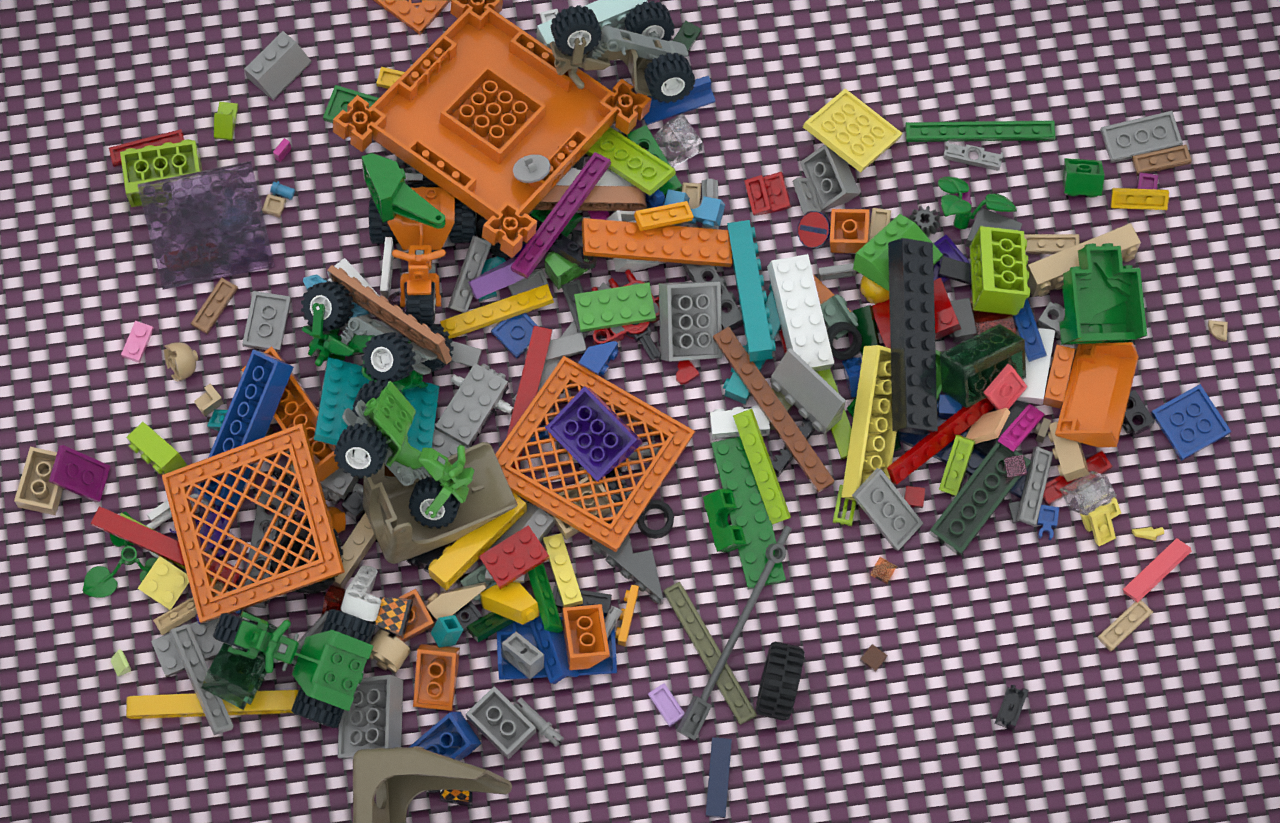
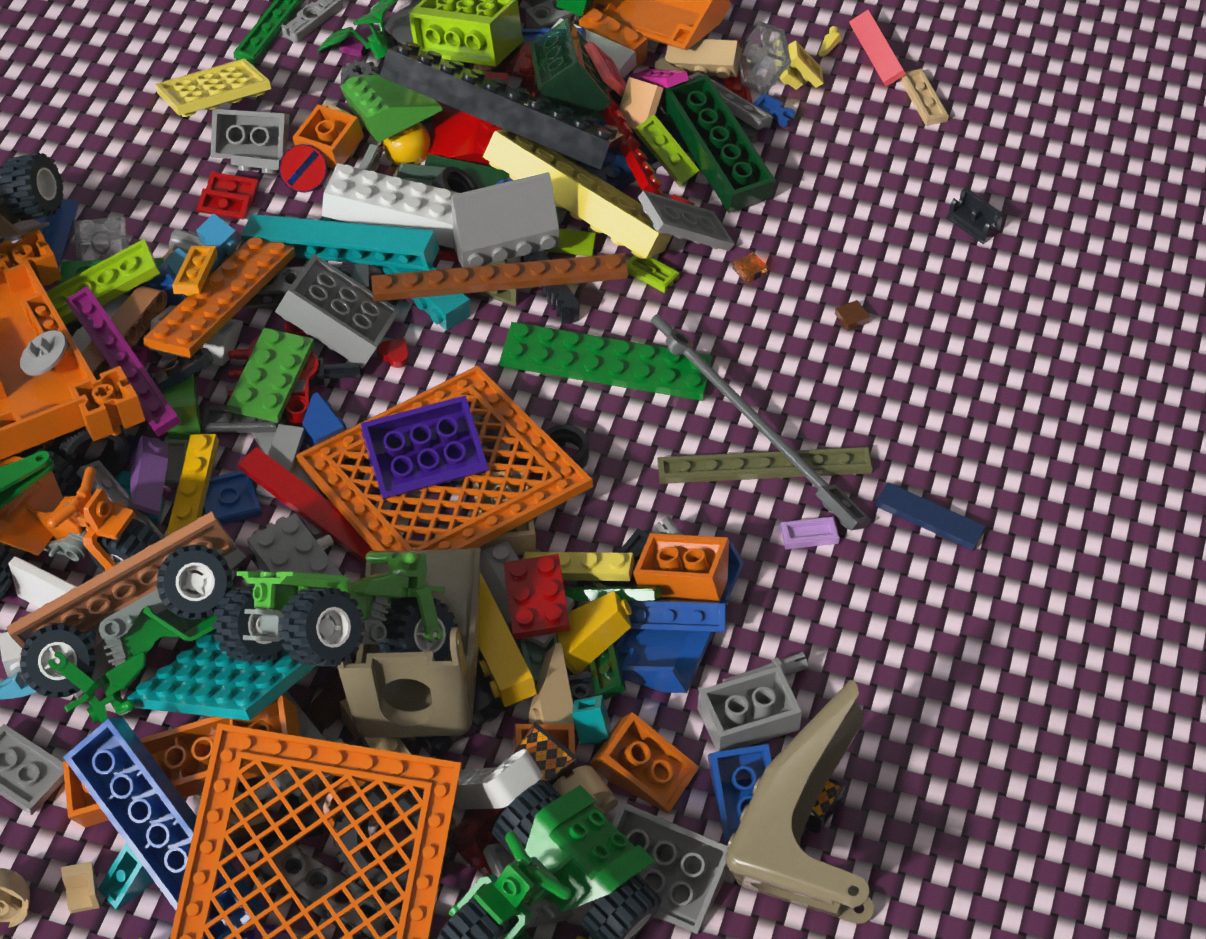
camera: 65 degrees left, 20 degrees down
light grey brick [502,632,544,679] -> none
dark grey slope [591,534,663,604] -> none
light orange plate [615,585,639,646] -> none
green arch [703,489,746,552] -> none
white brick [710,405,770,440] -> none
lime plate [733,409,791,525] -> none
black tyre [756,641,805,721] -> none
clear pink tile [1004,455,1027,478] -> none

